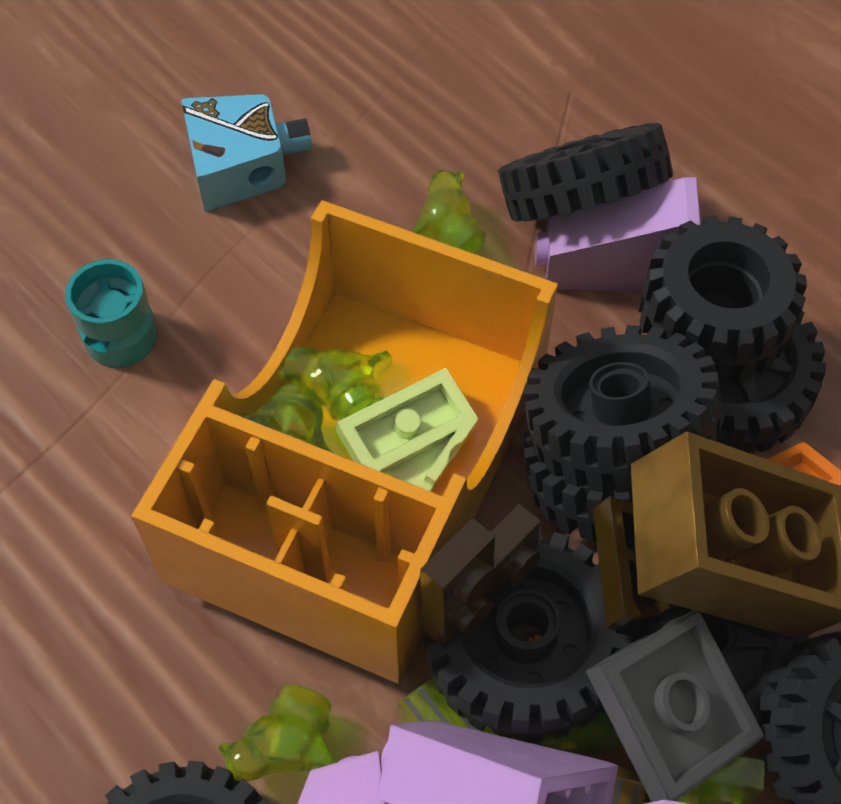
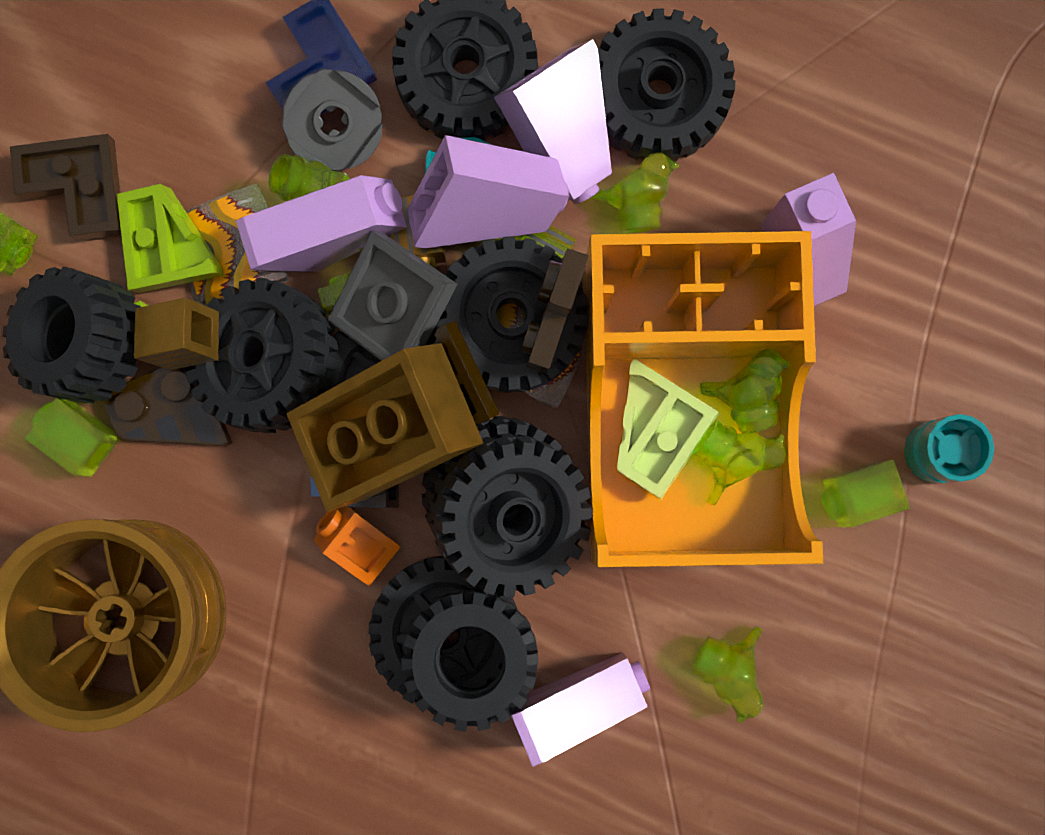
camera: 155 degrees right, 25 degrees up
medium azure torso [181,94,312,212] -> none
black wheel [498,123,673,222] -> none
none -> lavender slope [760,173,856,306]
none -> clear neon green brick [821,460,910,527]

